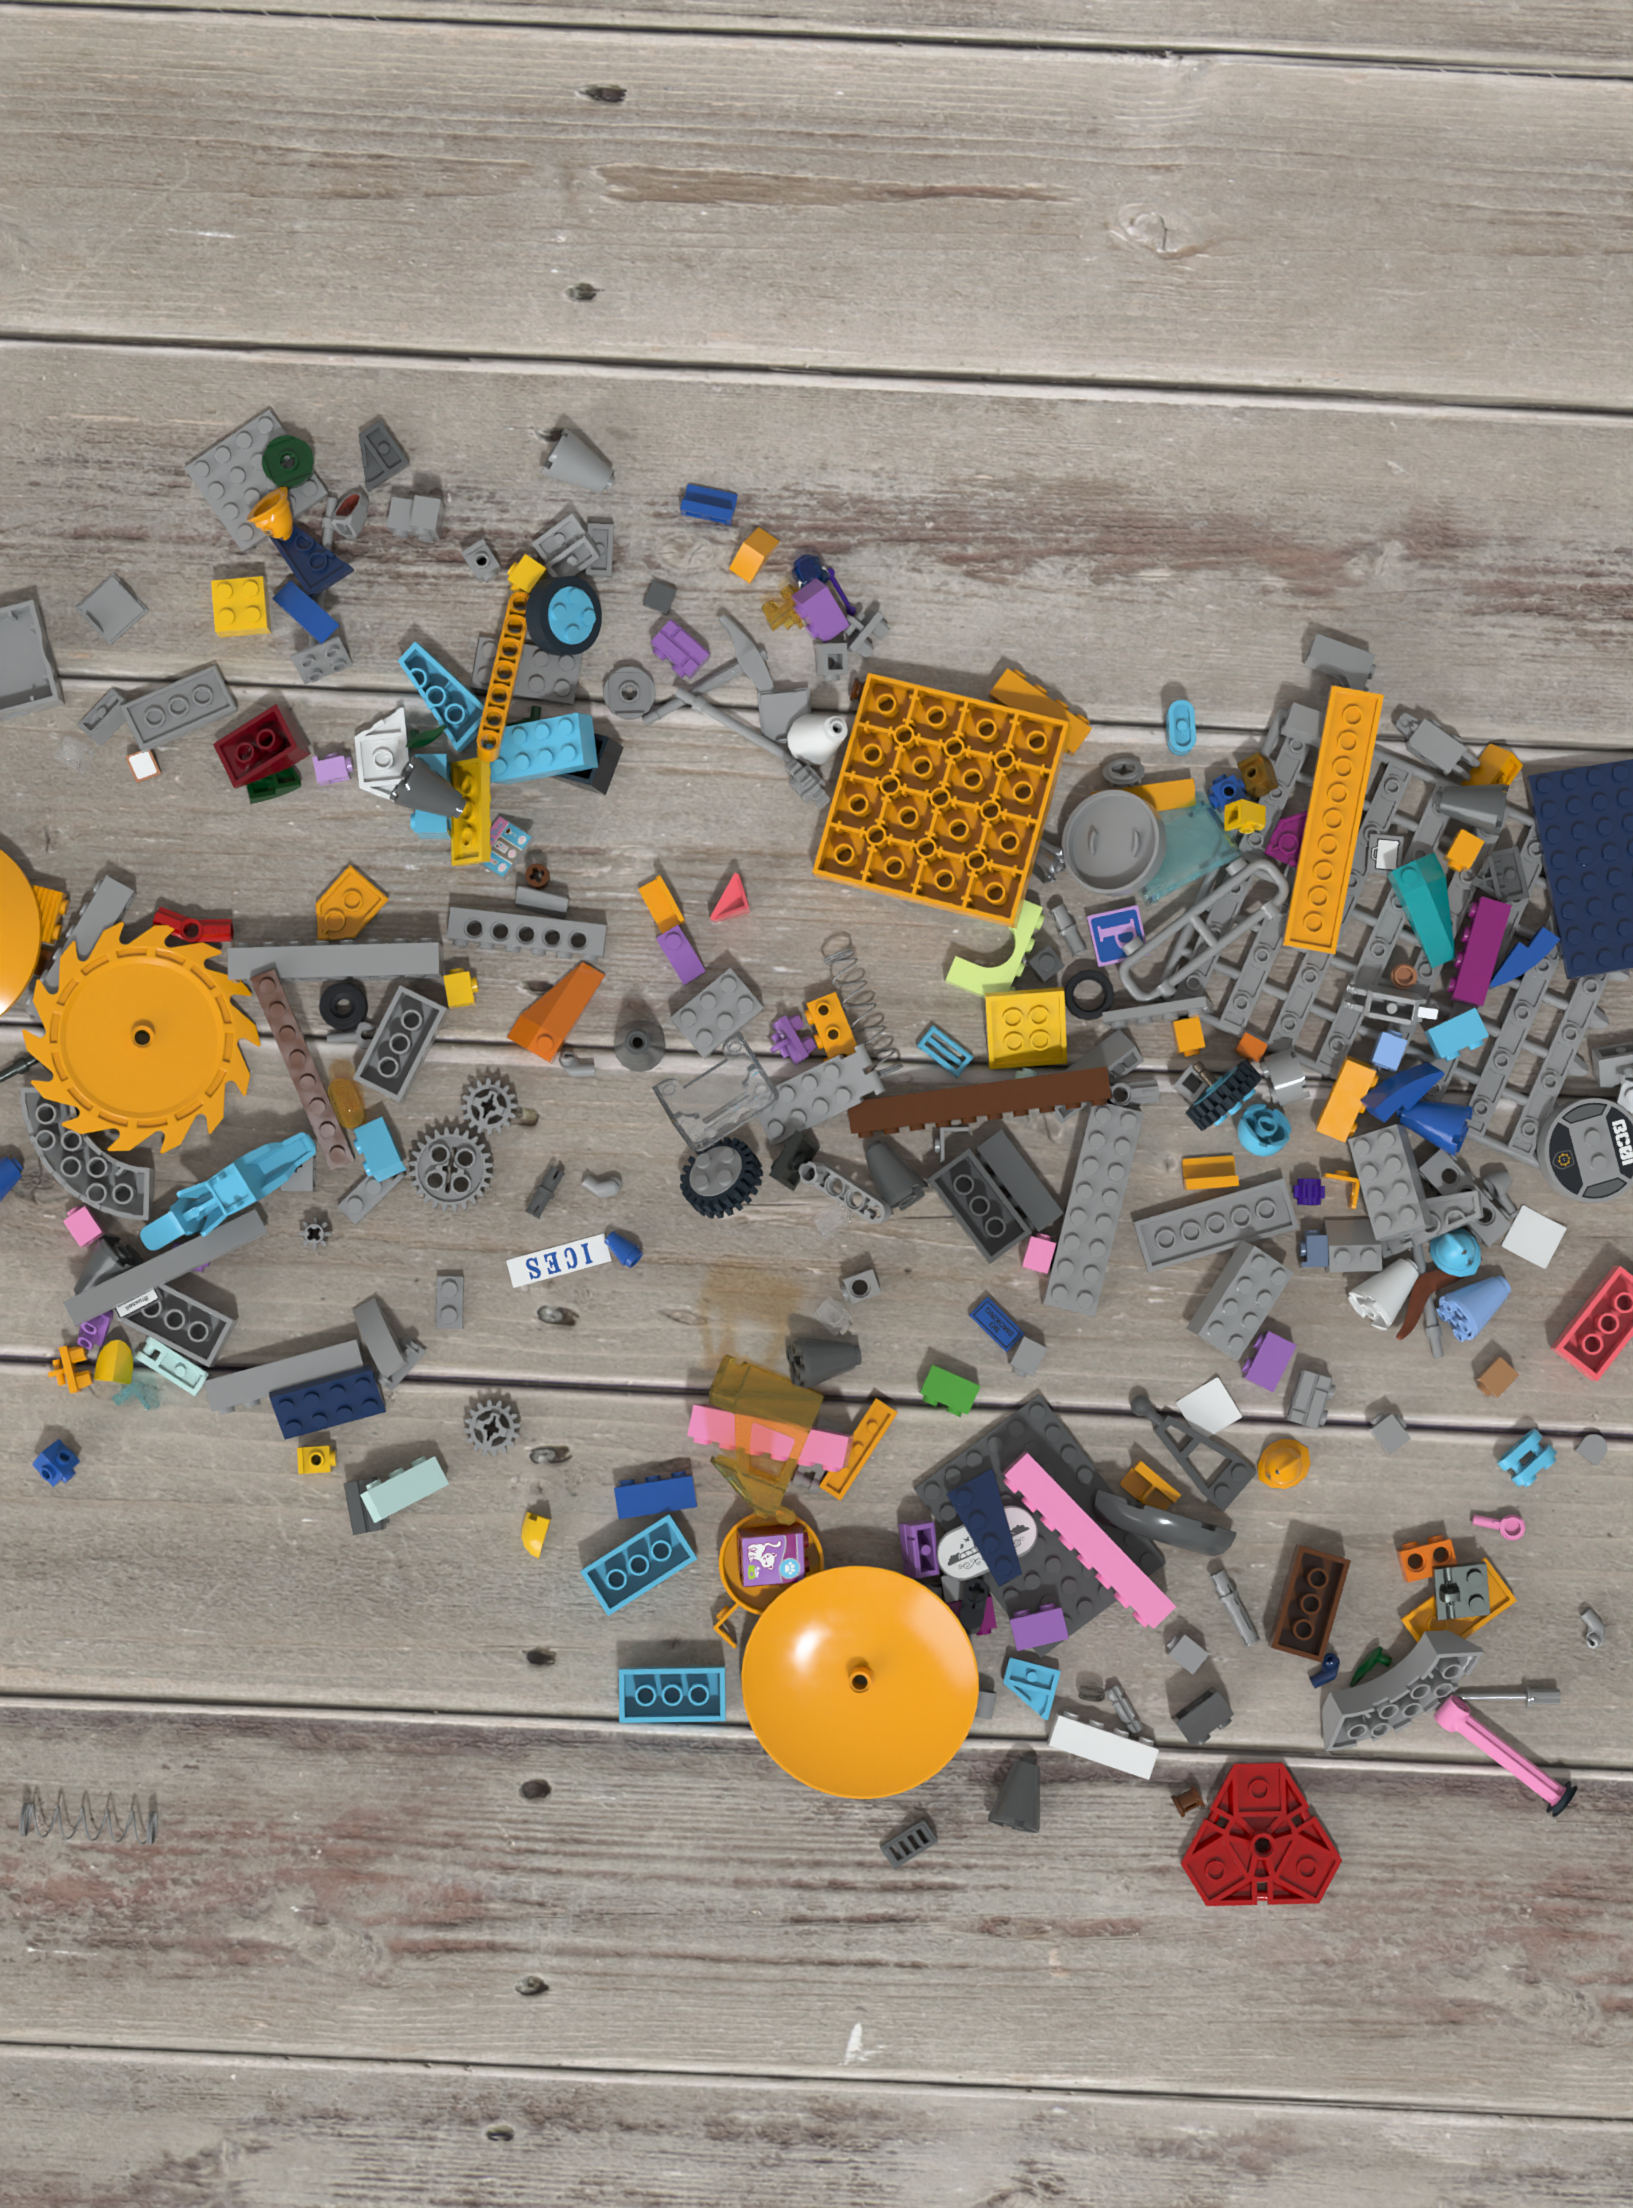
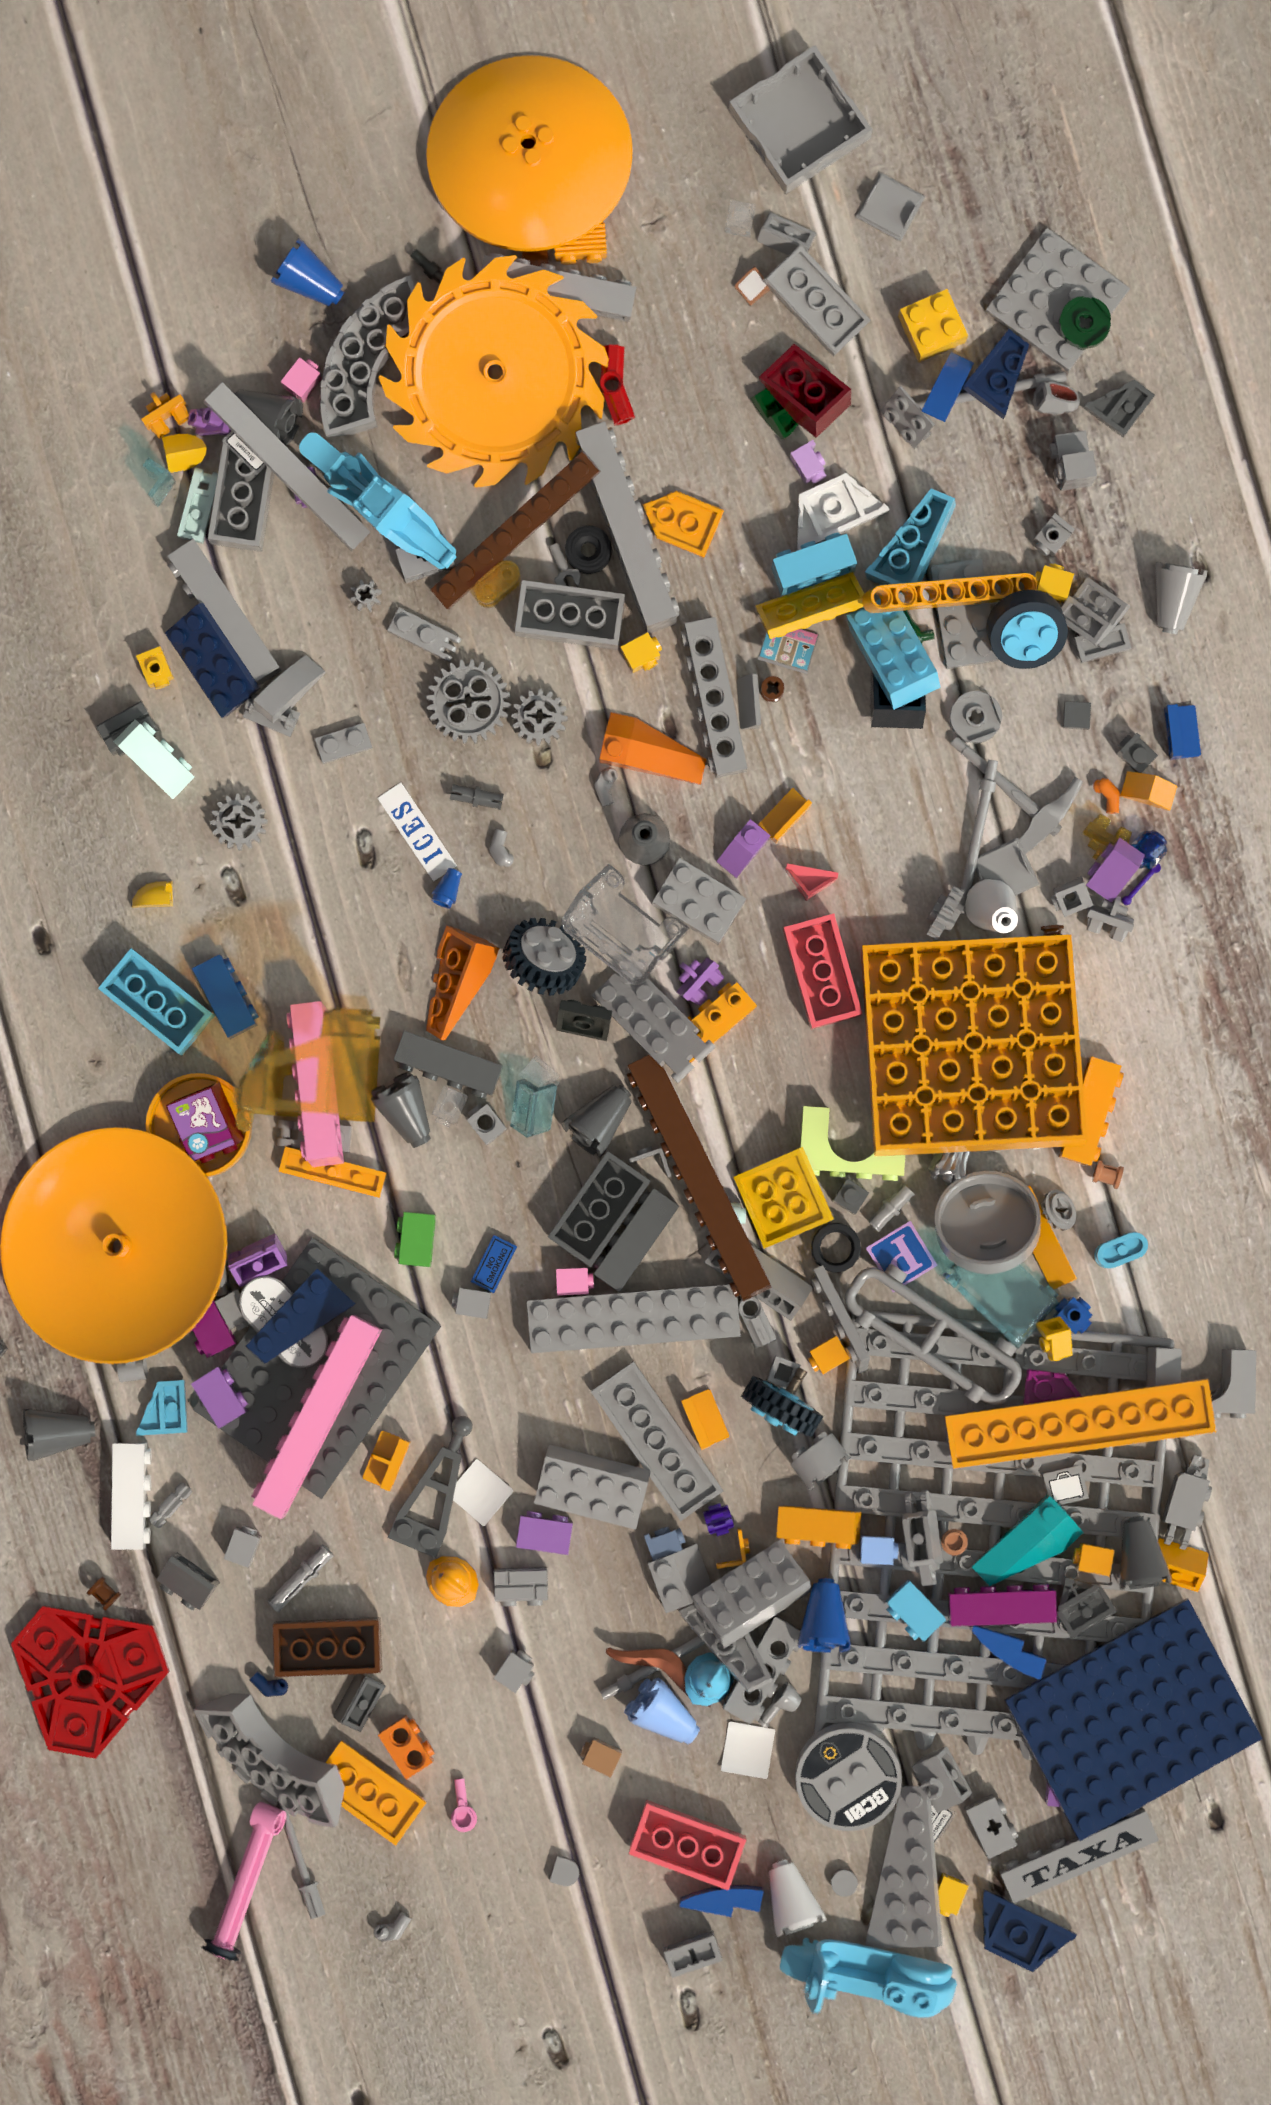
camera: 75 degrees right, 0 degrees up
blue brick [32,1439,80,1487] -> none
light orange piece [247,486,293,541] -> none
medium azure brick [353,1117,407,1183] -> none
dark grey cone [389,756,467,819] -> none
dark green bar [405,724,447,748] -> none
medium azure brick [619,1665,726,1723] -> none
medium lavender brick [651,619,711,679] -> none
light orange bracket [713,1602,739,1649] -> none
light grey beam [798,1161,891,1224] -> none
light grey piece [823,947,903,1078] -> none
medium azure tile [917,1025,974,1078] -> none
black piece [959,1579,988,1634] -> none
clear smoke tile [1078,1686,1106,1702] -> none
dark grey brick [1094,1490,1237,1556] -> none
orange slope [1233,1032,1267,1064] -> none
pearl gold brick [1237,752,1279,798] -> none
medium azure cylinder [1237,1104,1291,1157] -> none
white cone [1348,1258,1419,1330] -> none
dark green bar [1349,1647,1392,1688] -> none
blue slope [1360,1062,1445,1123] -> none
pearl dark grey hinge [1432,1561,1490,1620] -> none
medium azure brick [1497,1428,1557,1487] -> none
none -> dark grey slope [333,1674,386,1732]
none -> dark grey brick [394,1031,503,1099]
none -> orange wedge [426,925,500,1041]
none -> clear light blue panel [510,1079,557,1138]
none -> coral brick [783,913,862,1030]
none -> nougat bush [1092,1160,1124,1189]
none -> orange arm [1093,778,1120,814]
none -> dark grey bracket [1117,733,1158,773]

